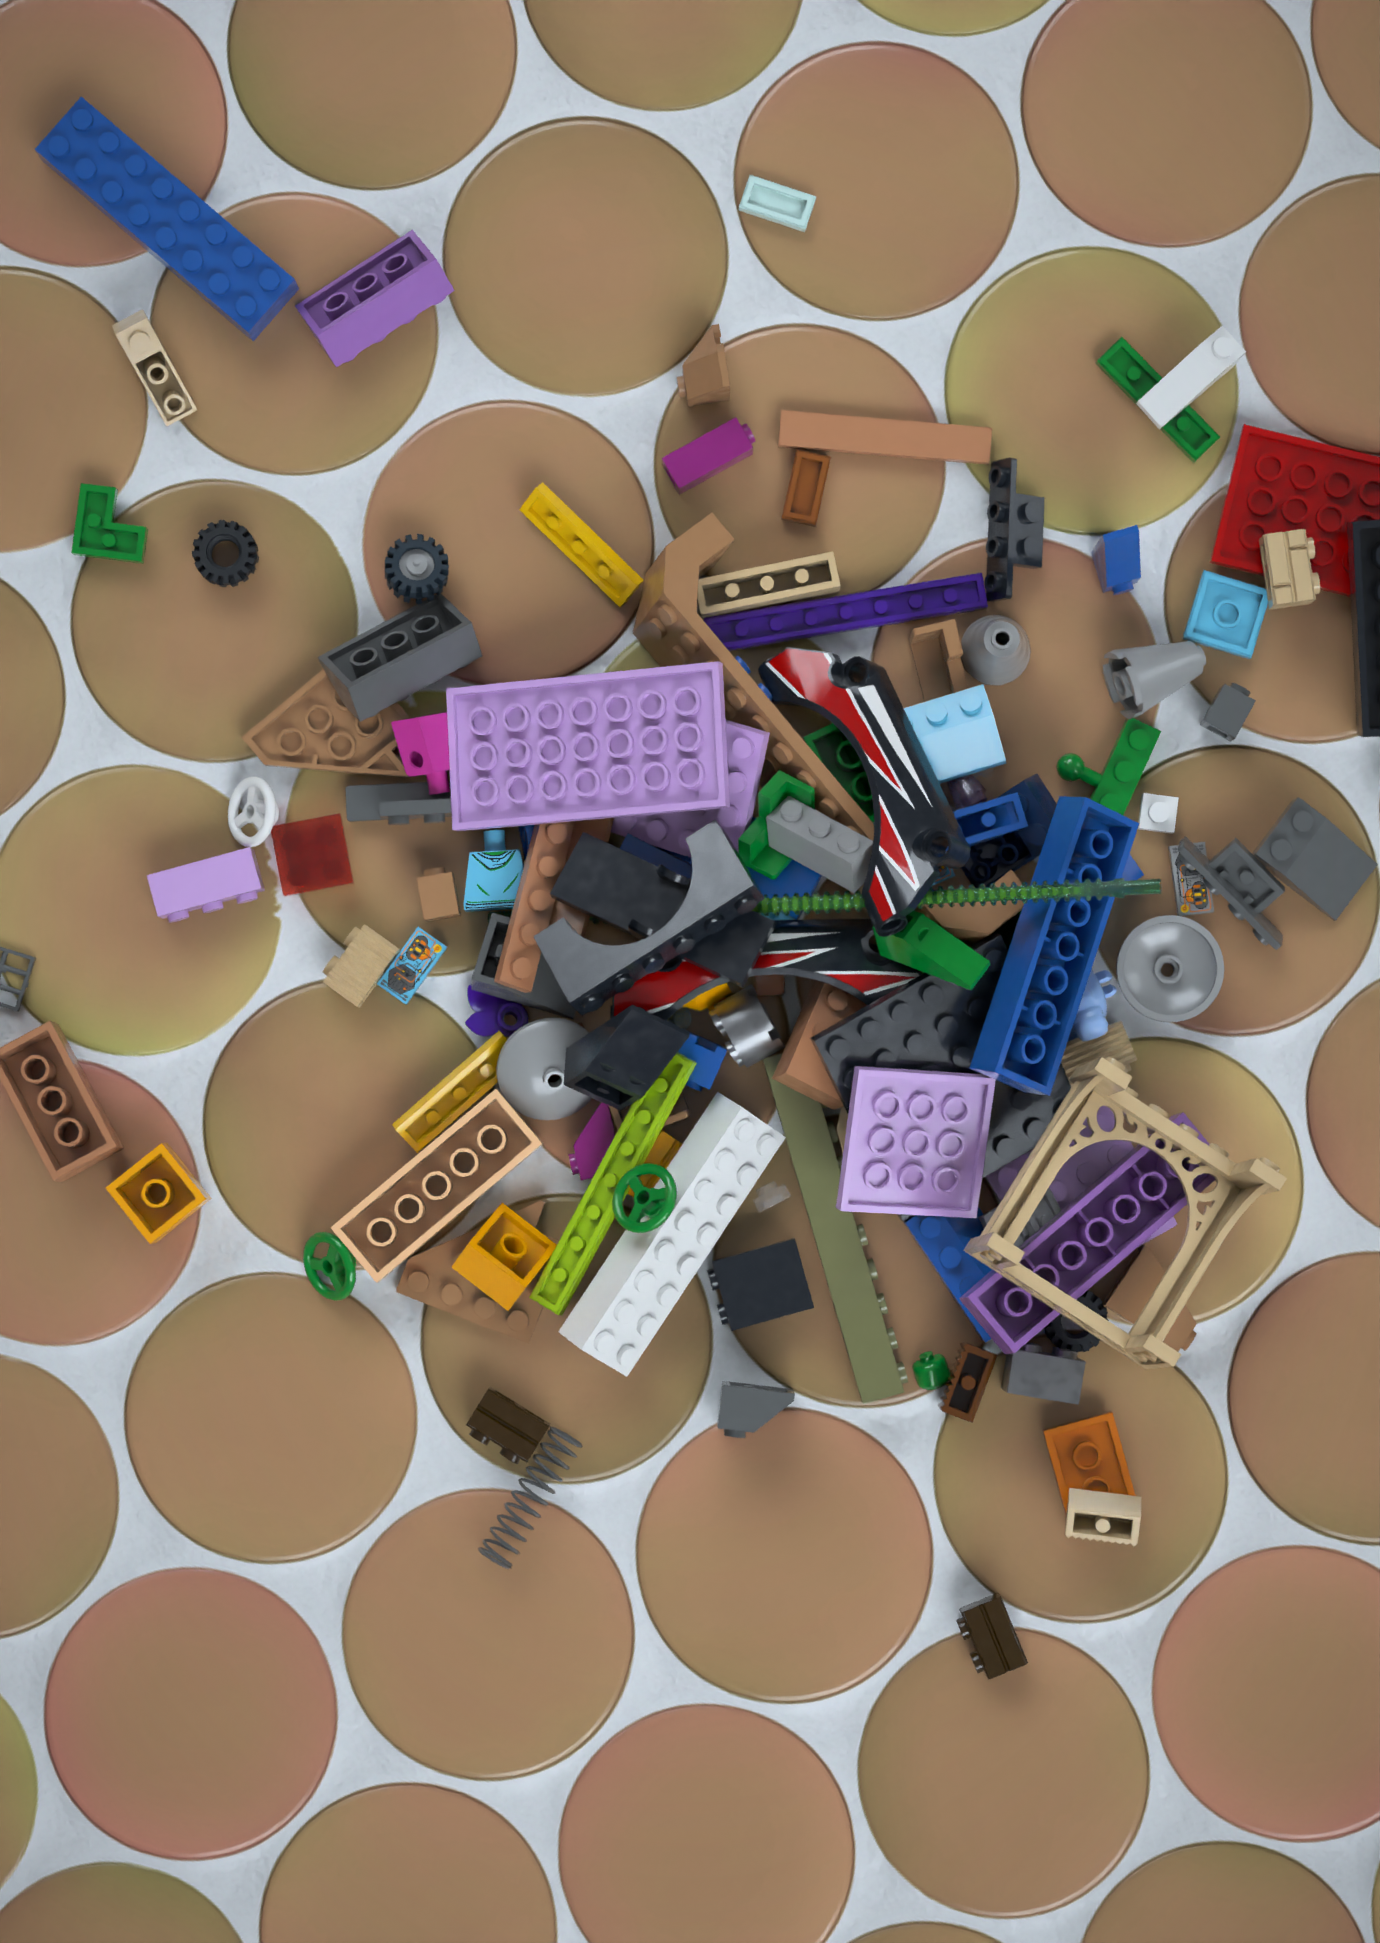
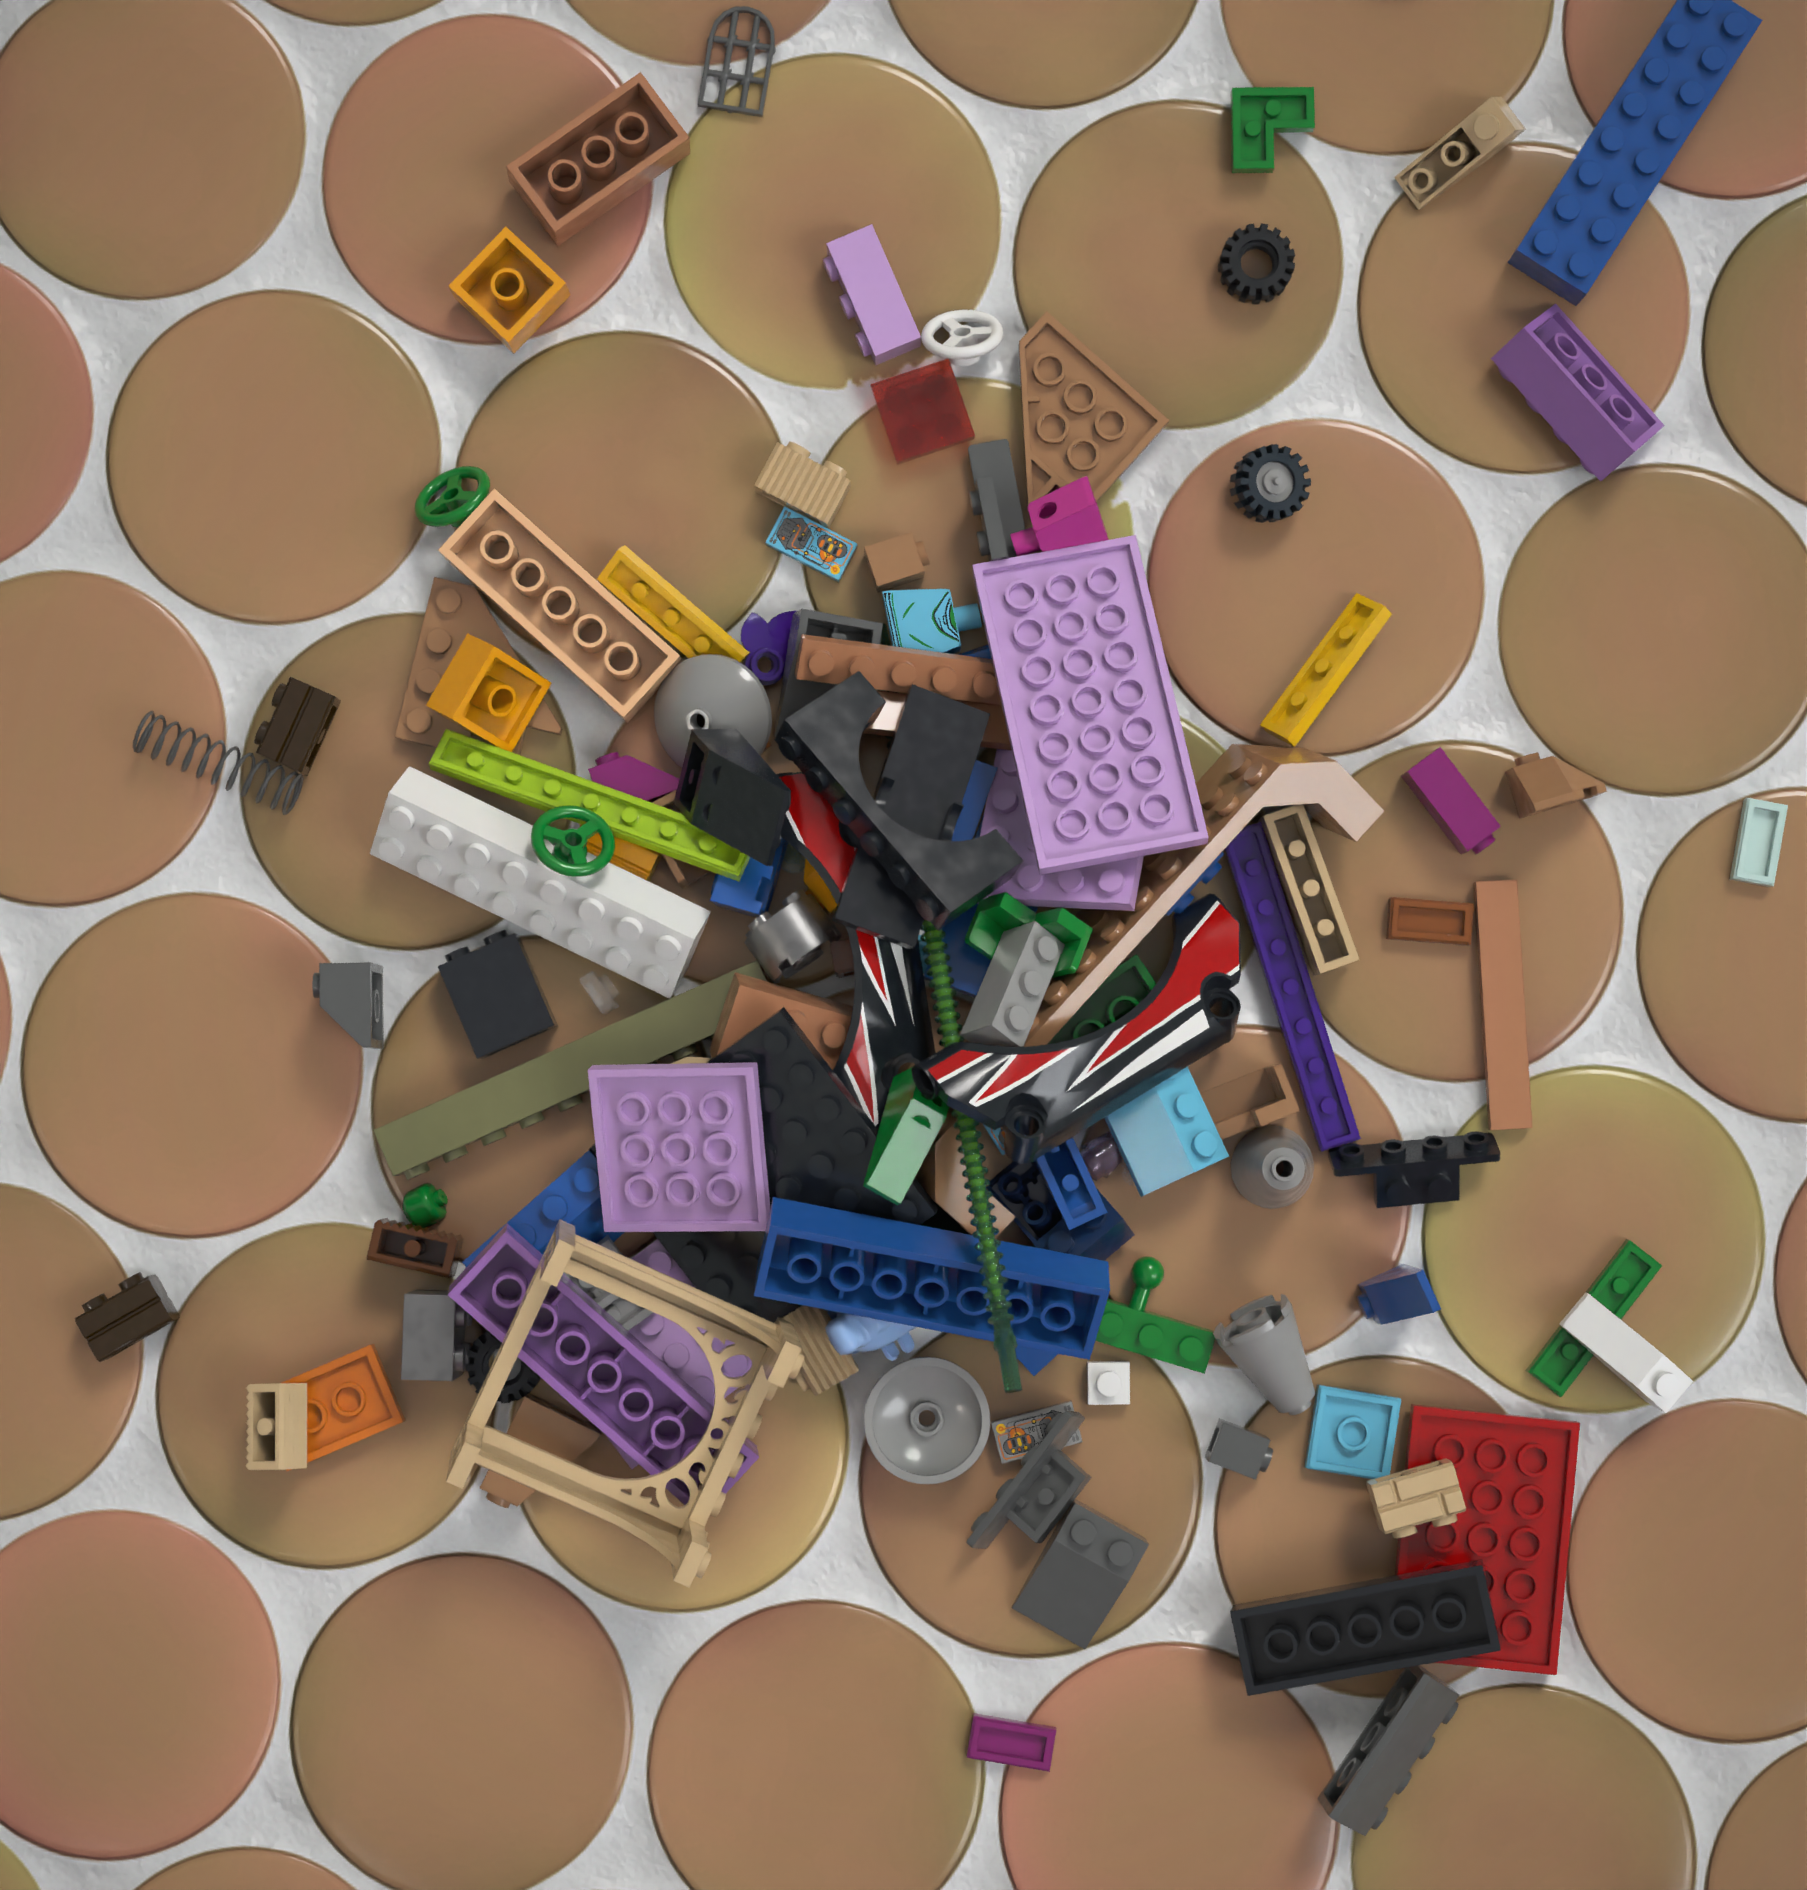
camera: 75 degrees right, 0 degrees up
dark grey slope [318,594,483,722] -> none

